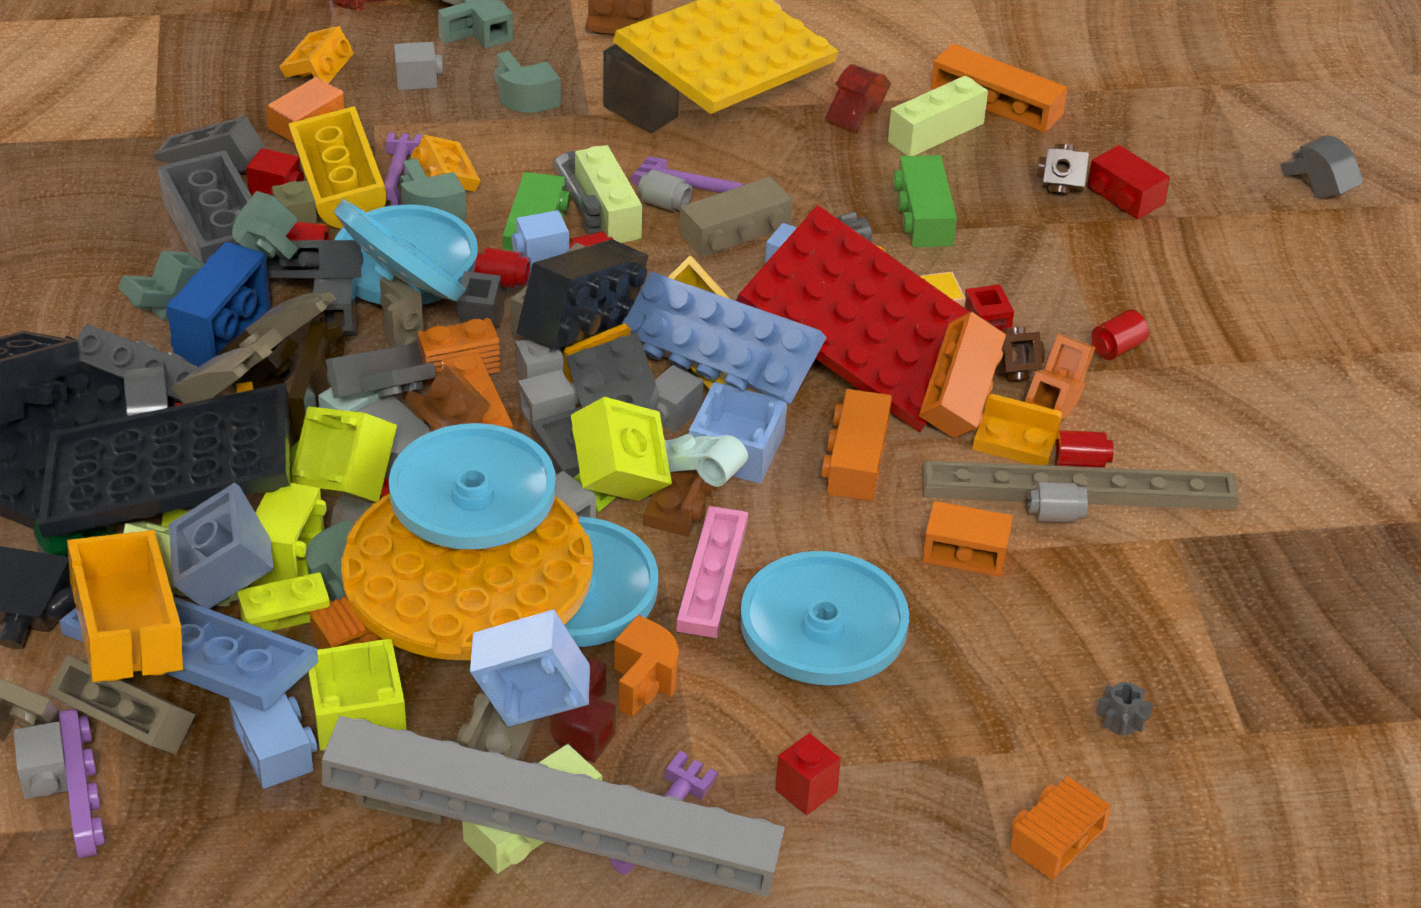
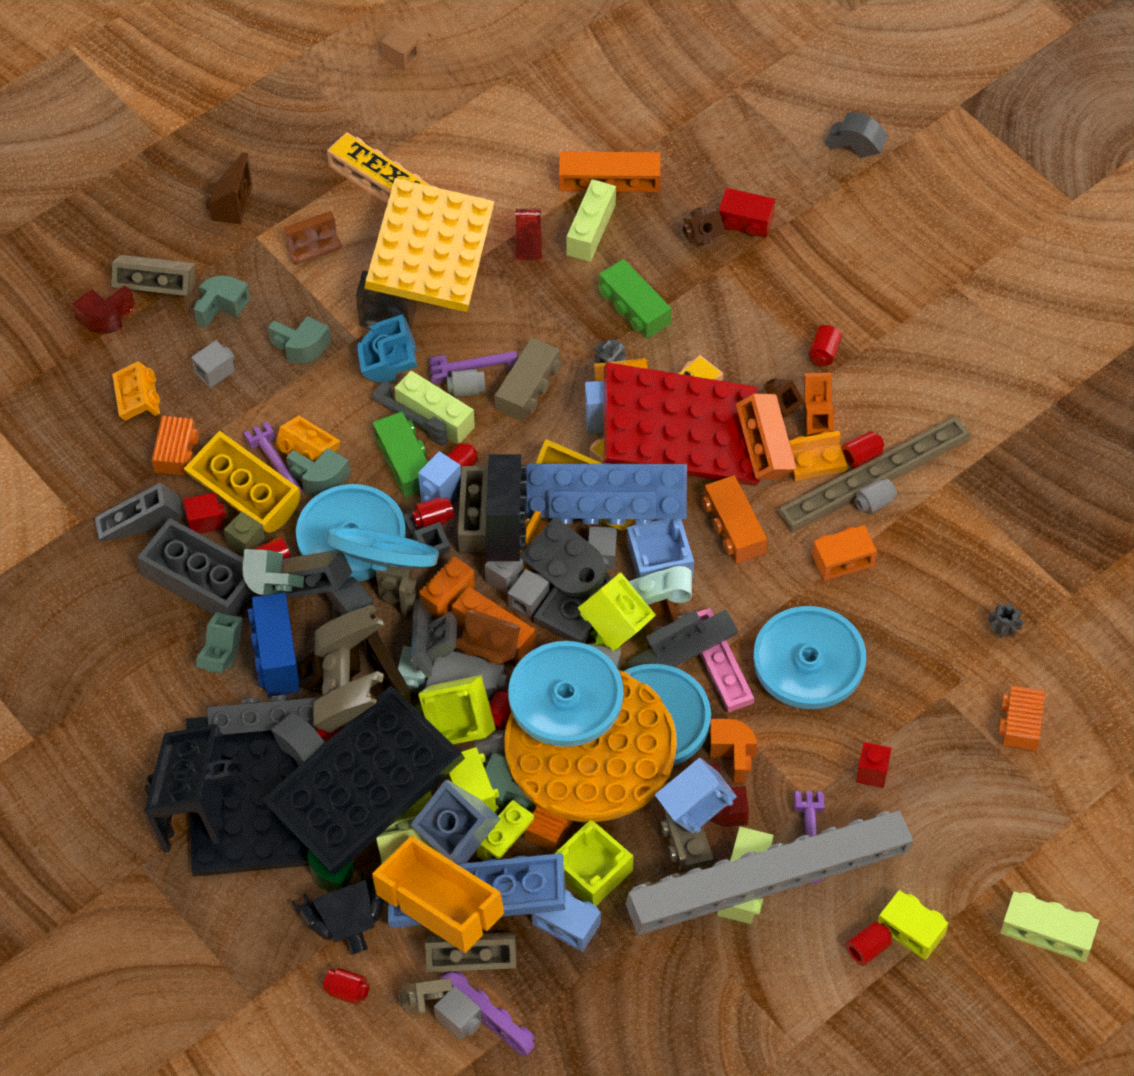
camera: 30 degrees left, 15 degrees up
red brick [964,284,1014,332] -> none
none -> dark azure brick [358,314,418,382]
none -> dark grey bracket [628,610,738,668]

